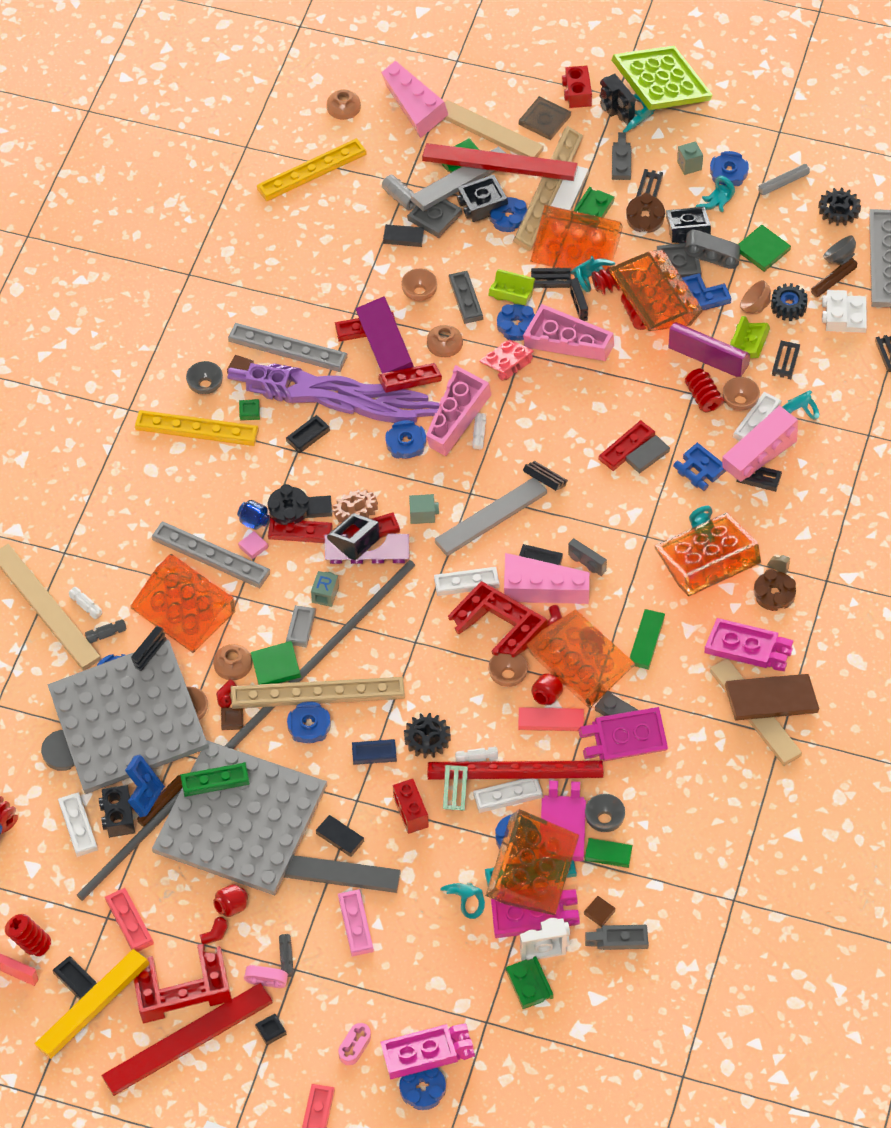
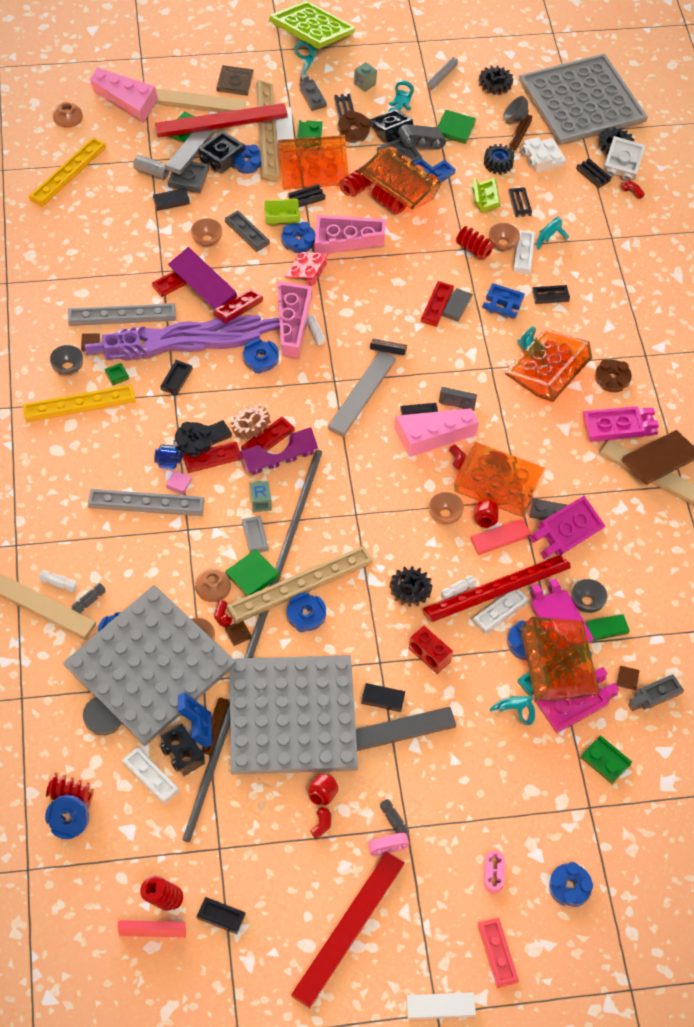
camera: 30 degrees left, 0 degrees up
yellow tile [34,949,150,1059] -> none
coral tile [105,888,154,952] -> none
clear orange slope [130,554,236,653] -> none
black tile [131,626,167,671] -> none
red wedge [134,944,232,1024] -> none
green tile [180,762,250,797] -> none
black tile [255,1014,287,1045] -> none
black tile [327,513,380,560] -> none
bright pink tile [338,889,374,956] -> none
dark blue tile [352,739,397,765] -> none
tile [380,1023,475,1080] -> none
sand green brick [409,494,439,524] -> none
nougat piece [427,325,463,358] -> none
white tile [434,567,500,596] -> none
tile [443,765,468,811] -> none
red wedge [448,581,549,658] -> none
white plate [520,918,570,961] -> none
red brick [562,65,592,108] -> none
black tile [570,278,588,321] -> none
teal piece [571,256,616,292] -> none
black plate [599,73,635,125] -> none
green tile [628,609,665,670] -> none
magenta brick [668,322,750,377] -> none
blue plate [710,151,749,186] -> none
bright pink wedge [722,405,798,482] -> none
nougat piece [740,280,771,313] -> none
dark tan tile [767,555,790,574] -> none

